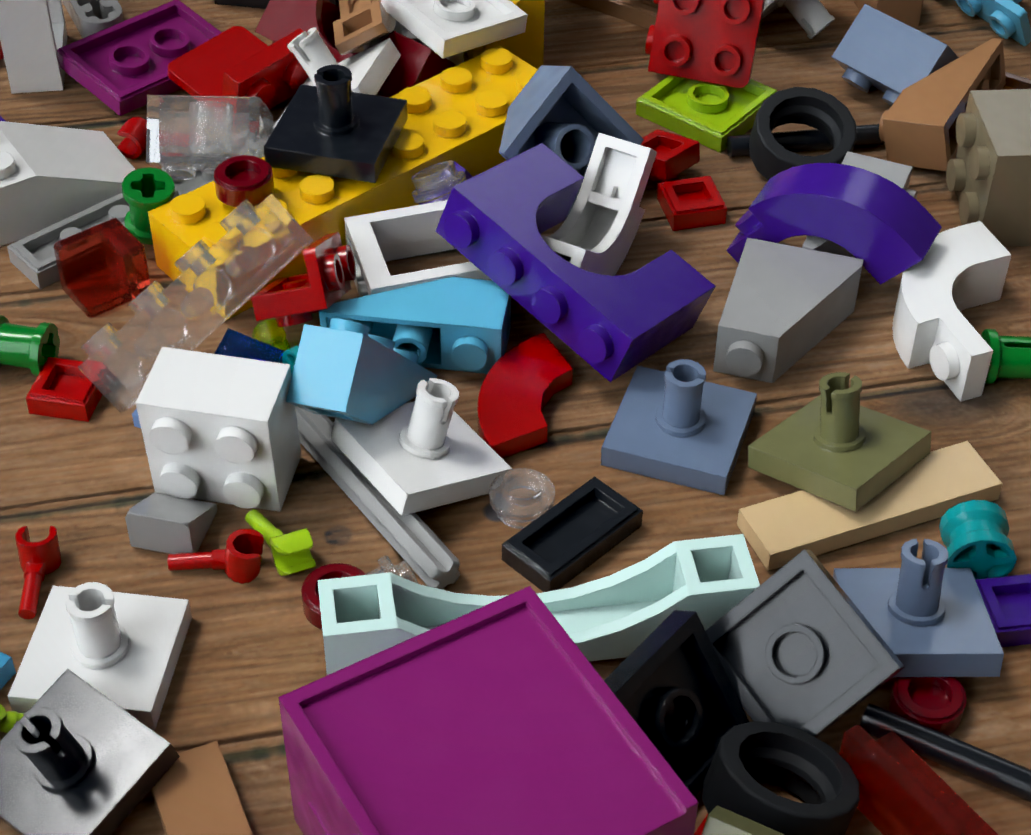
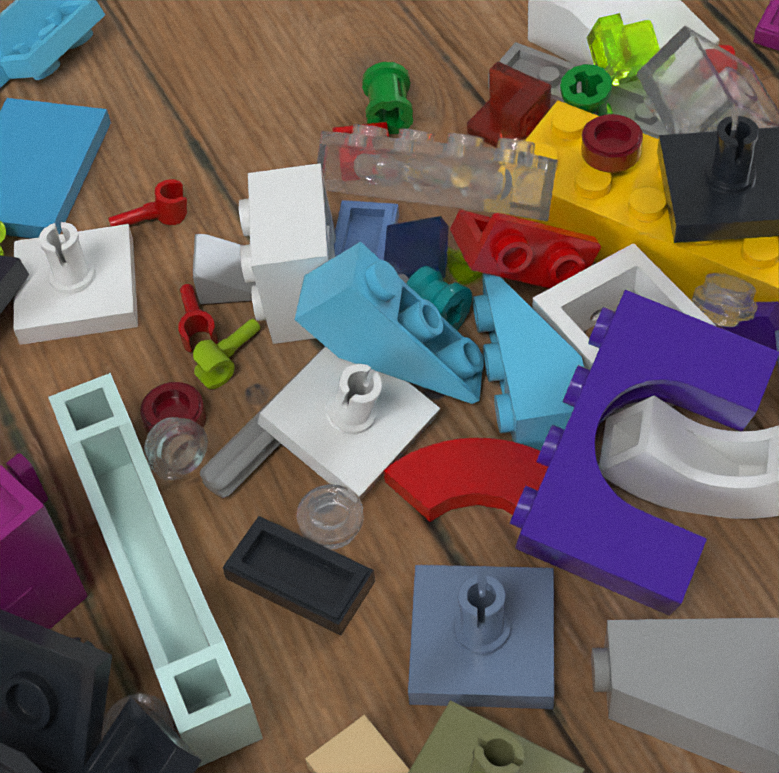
camera: 80 degrees right, 10 degrees up
none -> clear neon green panel [586,13,677,86]

